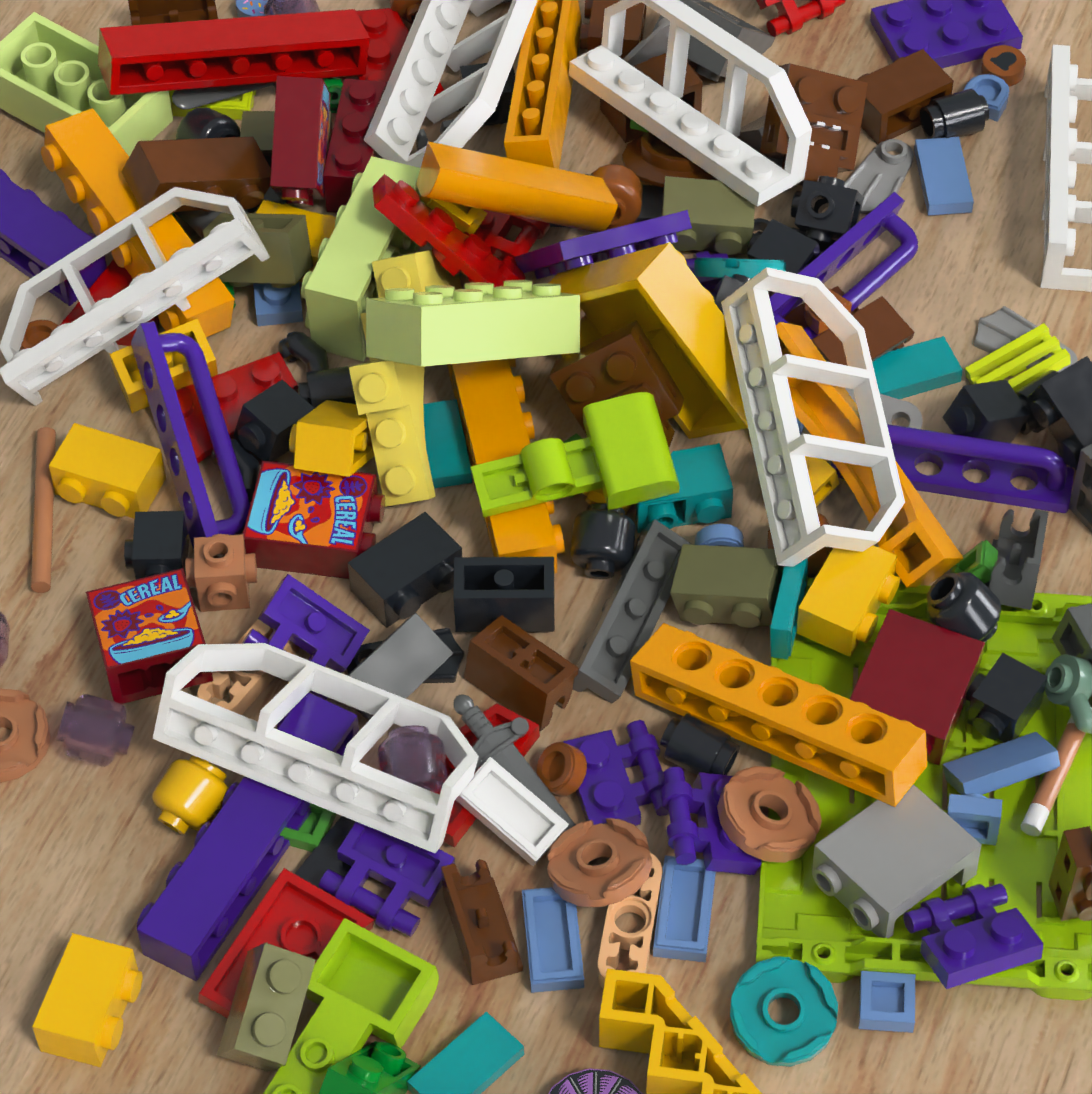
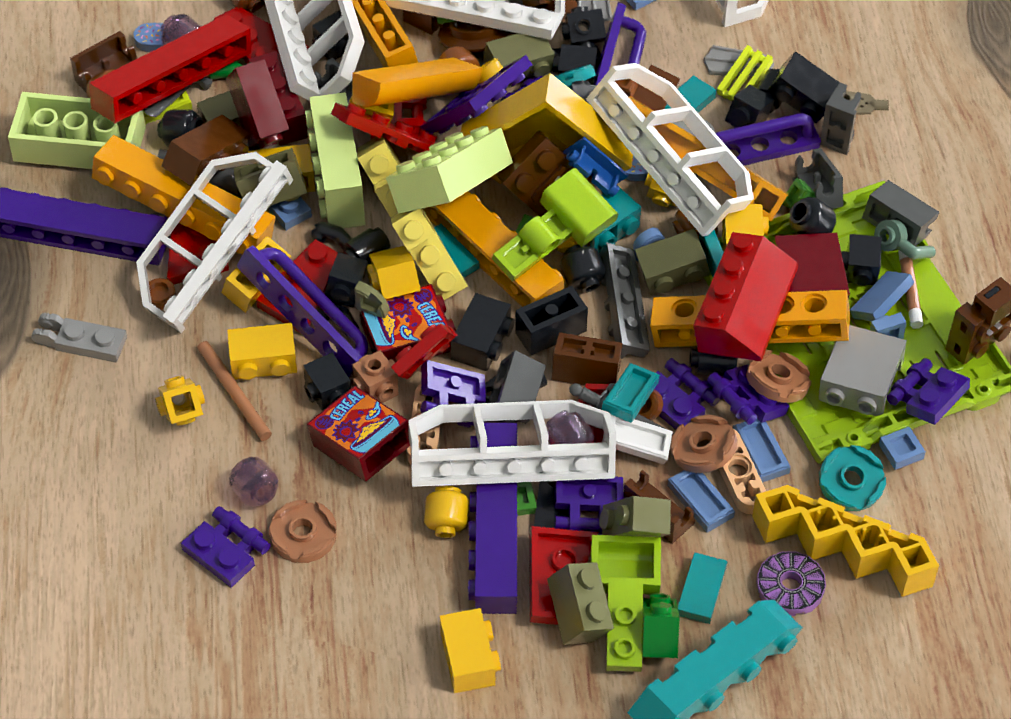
camera: 30 degrees left, 0 degrees up
clear purple head [56,694,135,767] -> none
none -> olive tile [354,281,390,318]
none -> red plate [391,323,457,379]
none -> yellow tile [478,58,503,84]
none -> blue hinge [563,137,629,197]
none -> olive brick [599,496,671,537]
none -> teal tile [602,363,660,423]
none -> red slope [693,232,798,362]

